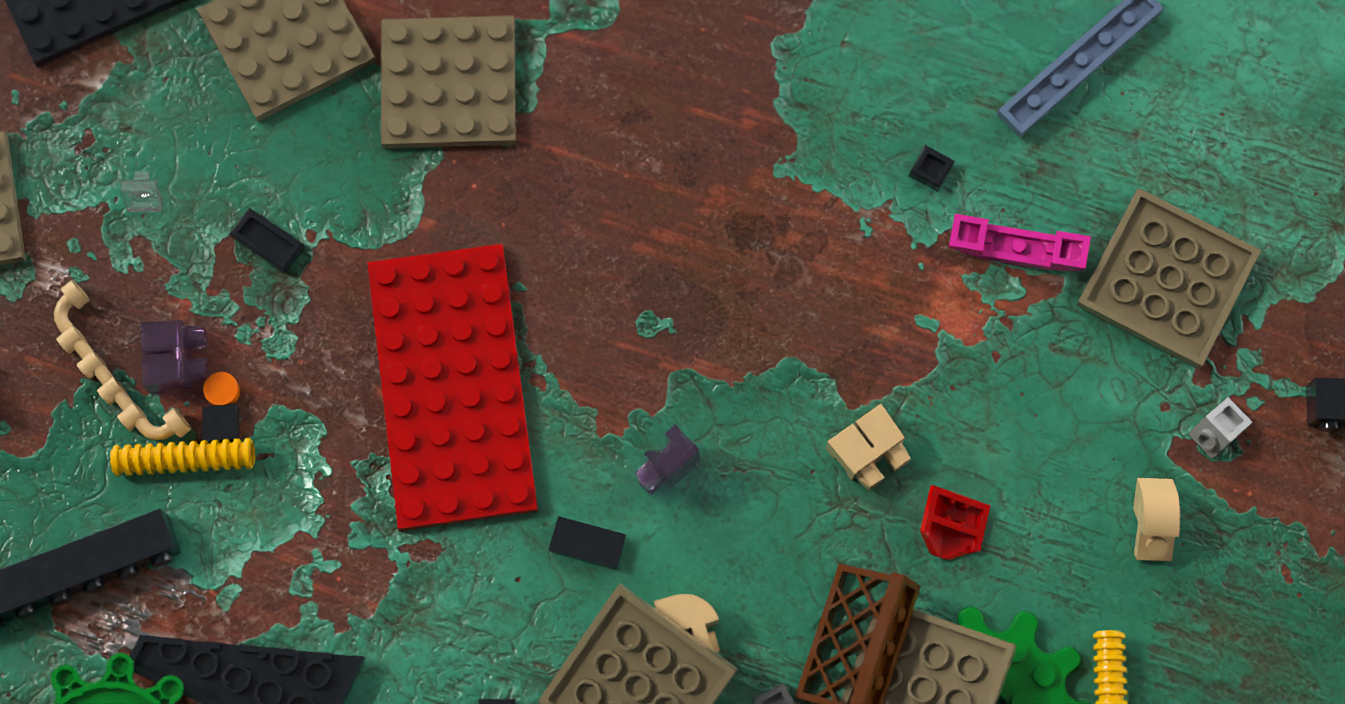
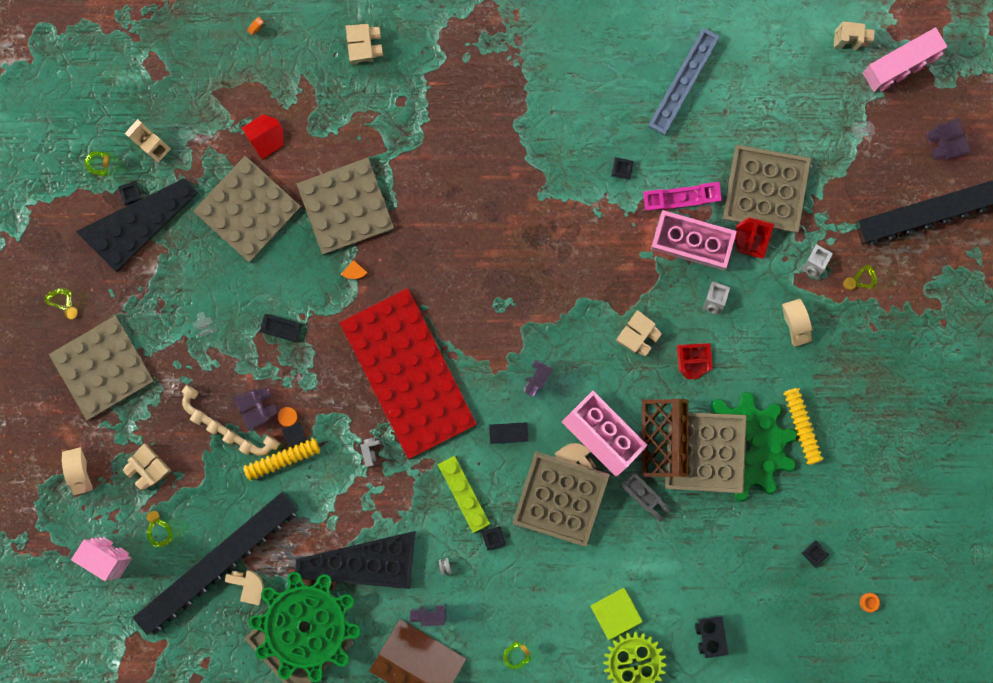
camera: 20 degrees left, 10 degrees up
none -> tan brick [225,570,264,605]
none -> orange tile [341,260,368,279]
none -> light grey bracket [360,438,380,468]
none -> lime plate [437,456,490,533]
none -> bright pink brick [562,391,647,477]
none -> bright pink brick [650,210,737,271]
none -> light grey bracket [703,281,730,315]
none -> red slope [735,217,774,259]
none -> clear neon green piece [843,265,877,290]

